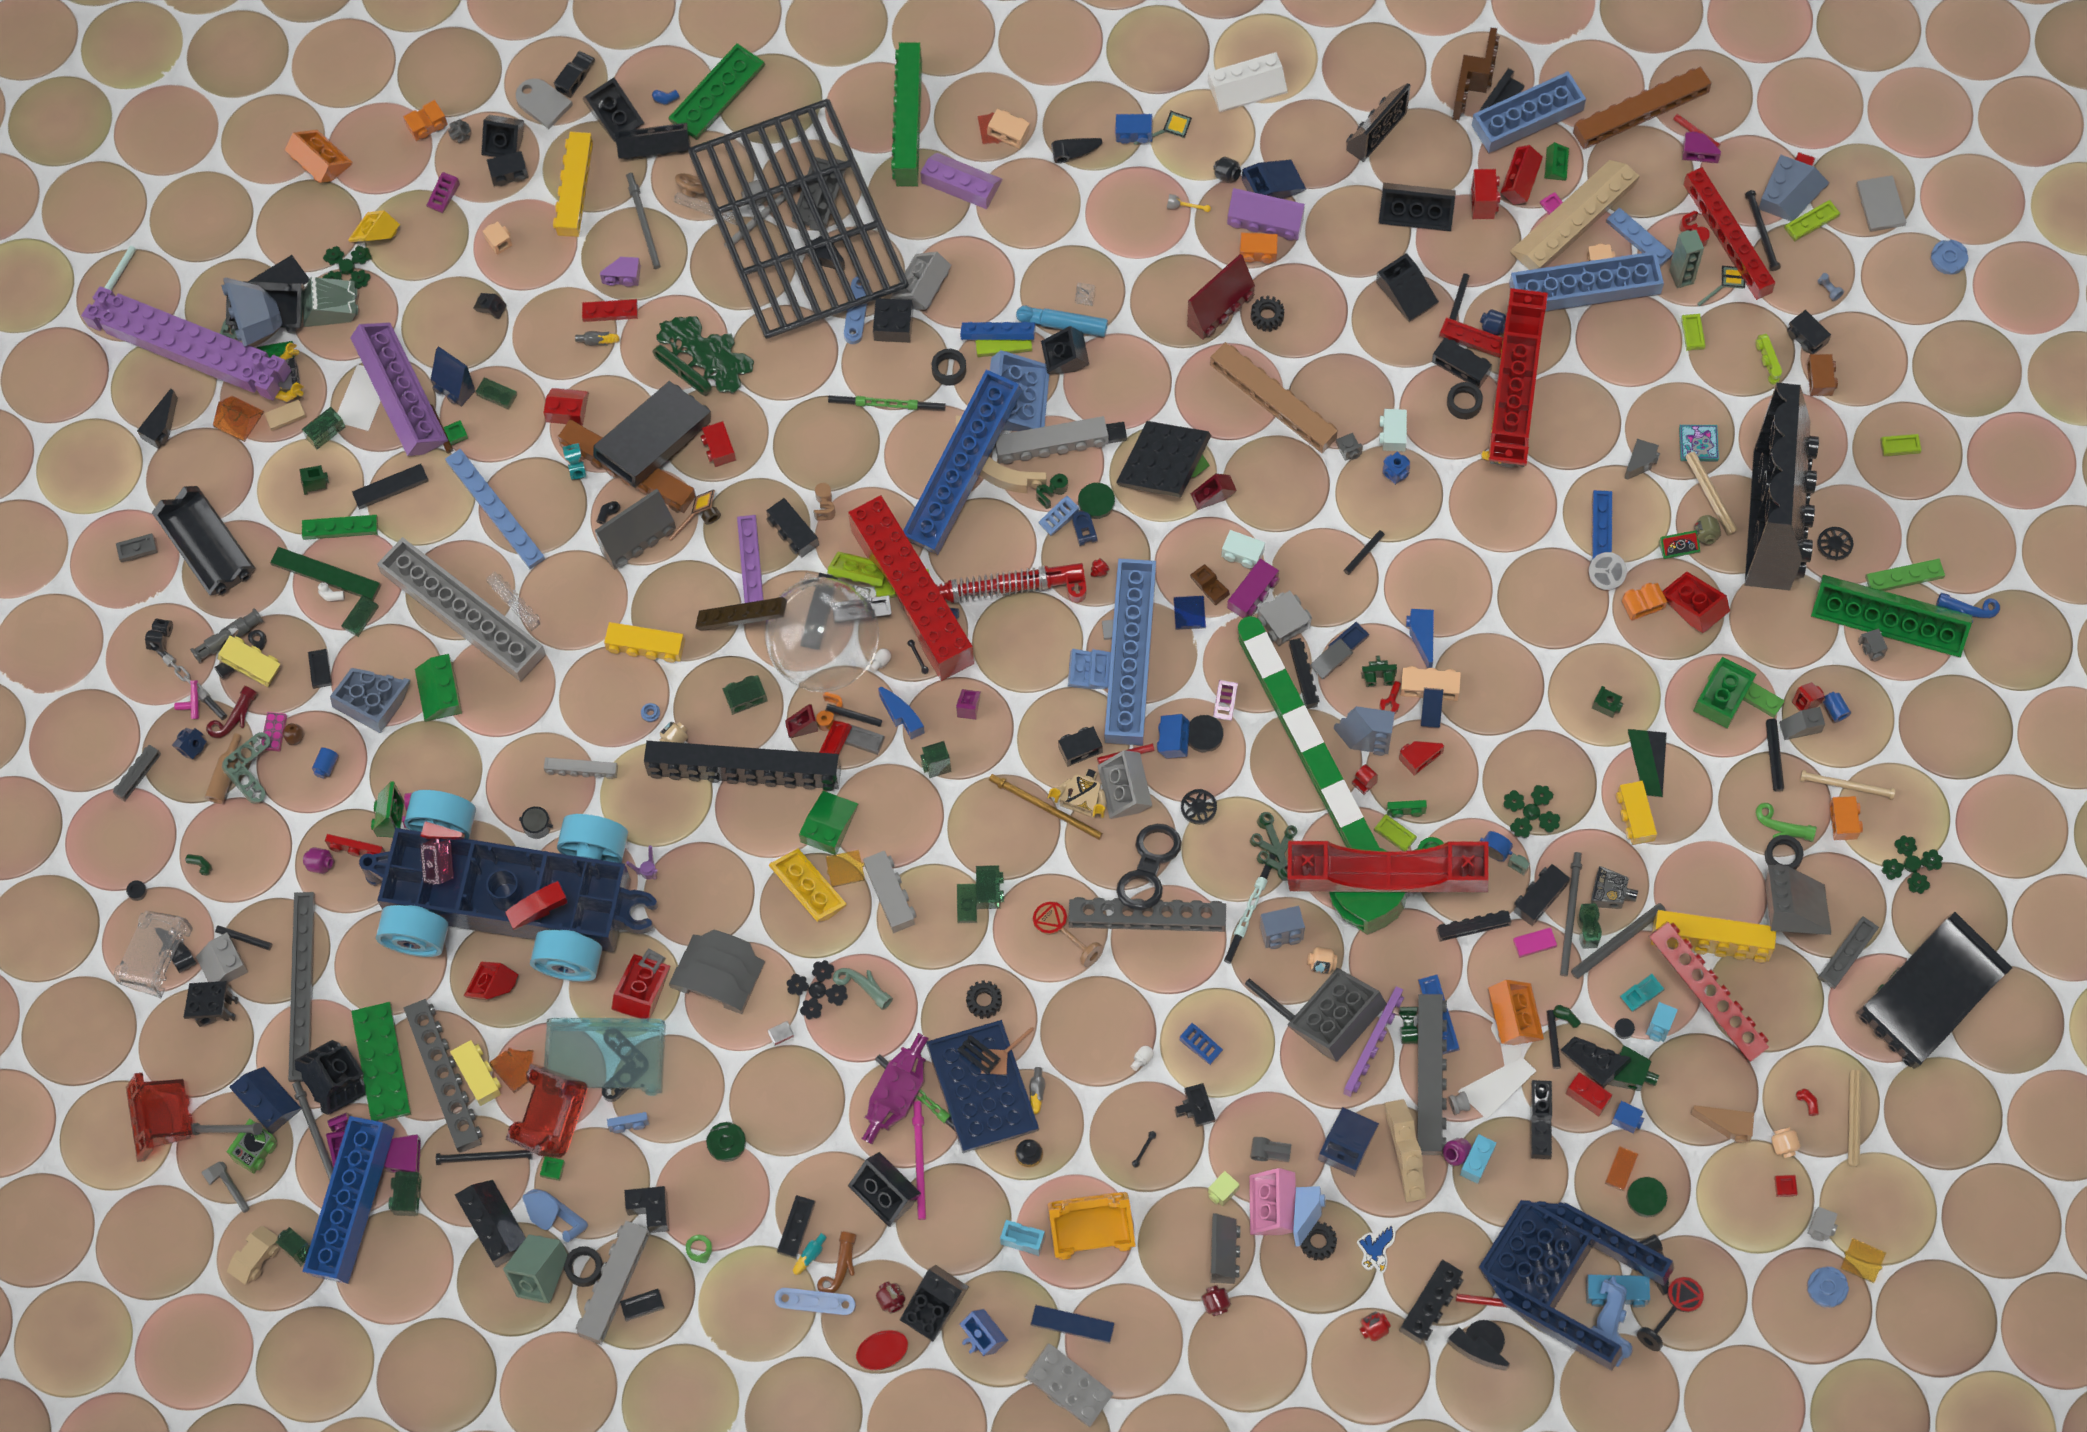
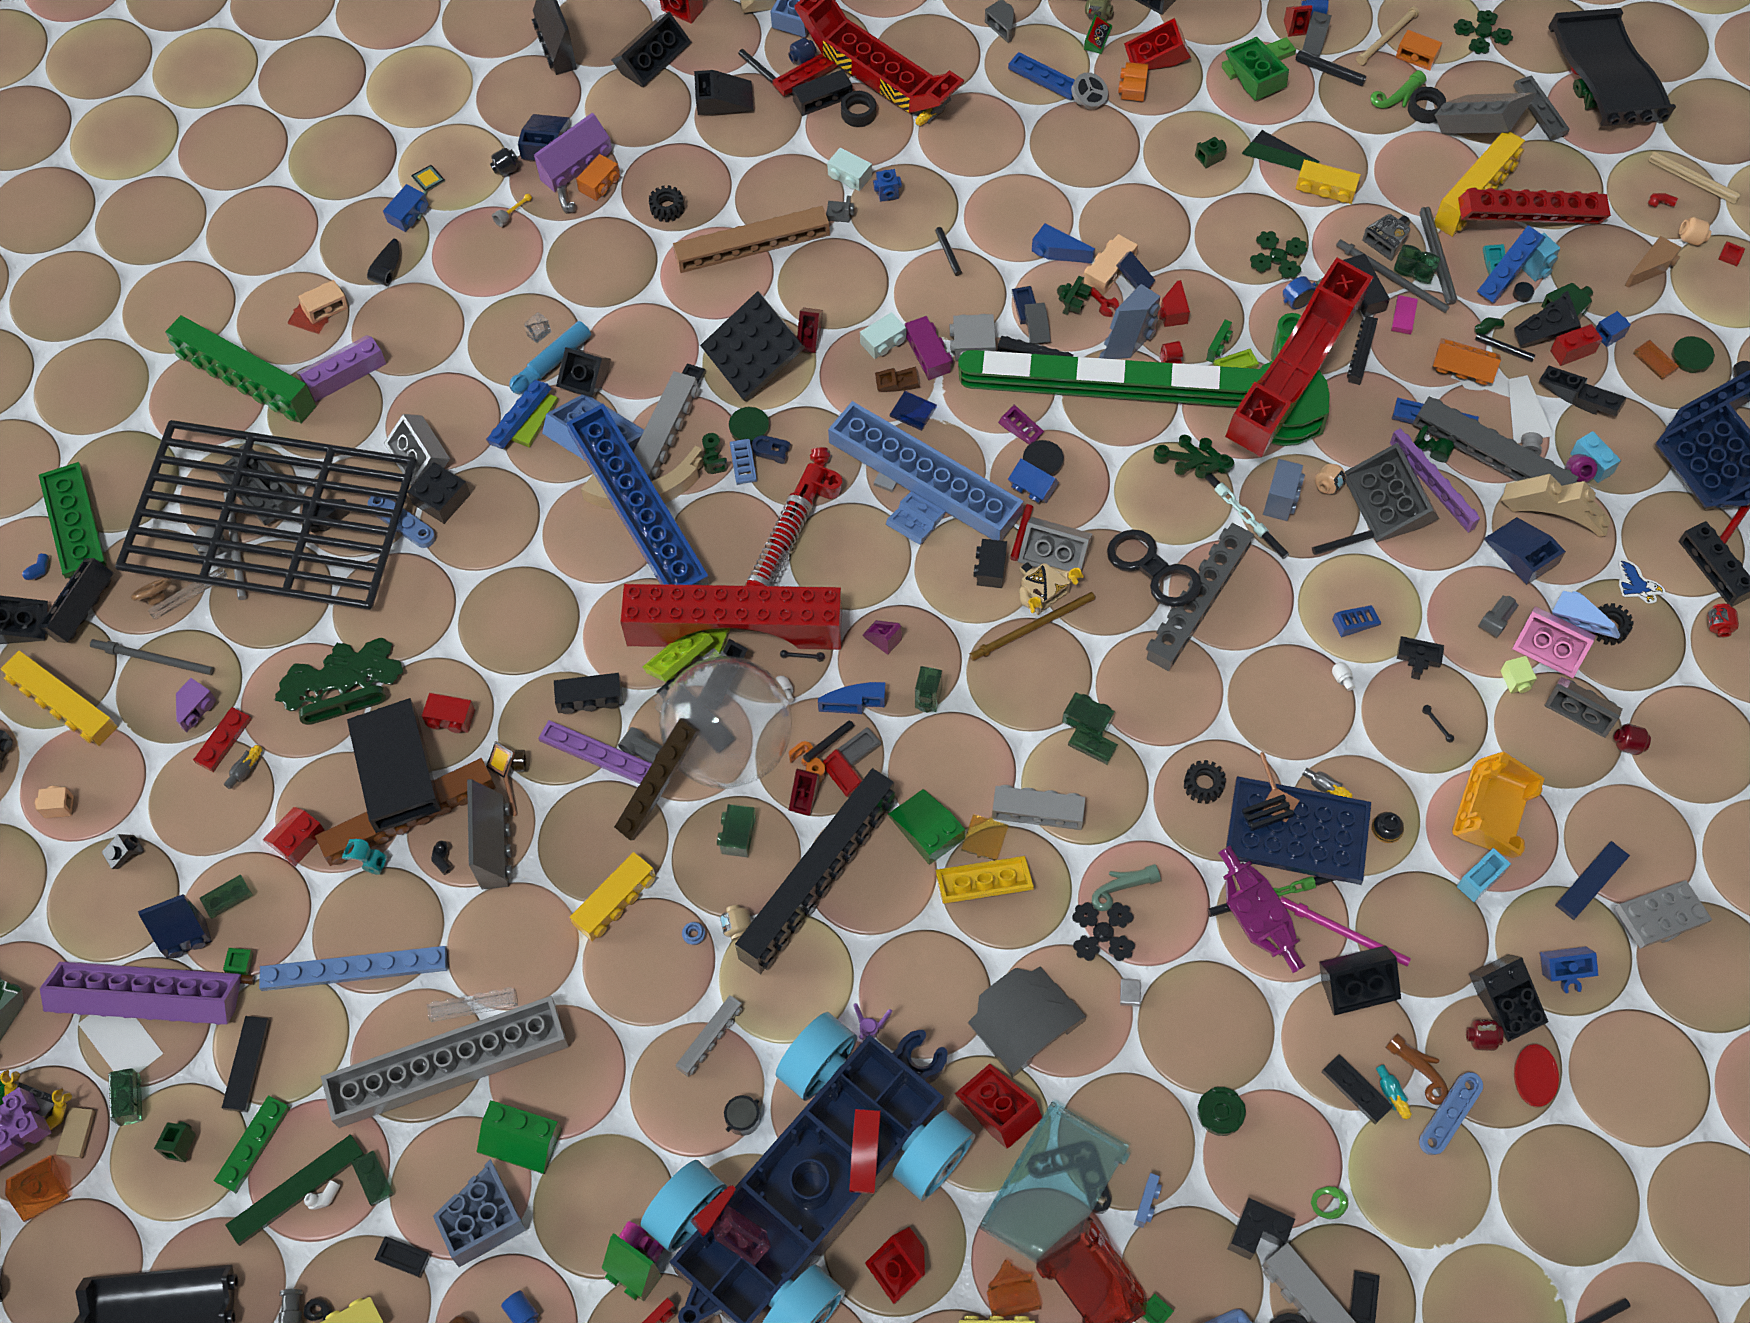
camera: 60 degrees left, 5 degrees down
flat silver tile [638,948,665,974] -> none
medium nougat leg [813,483,836,521] -> none
piece [828,395,946,411] -> none
black tyre [931,348,967,386] -> none
medium nougat piece [1032,901,1104,967] -> none
black wheel [1181,789,1217,825] -> none
dark red slope [1187,254,1255,340] -> none
white slope [1208,52,1288,113] -> none
none -> flat silver arm [557,186,576,214]
none -> dark grey piece [618,727,662,763]
none -> blue plate [1477,225,1546,303]

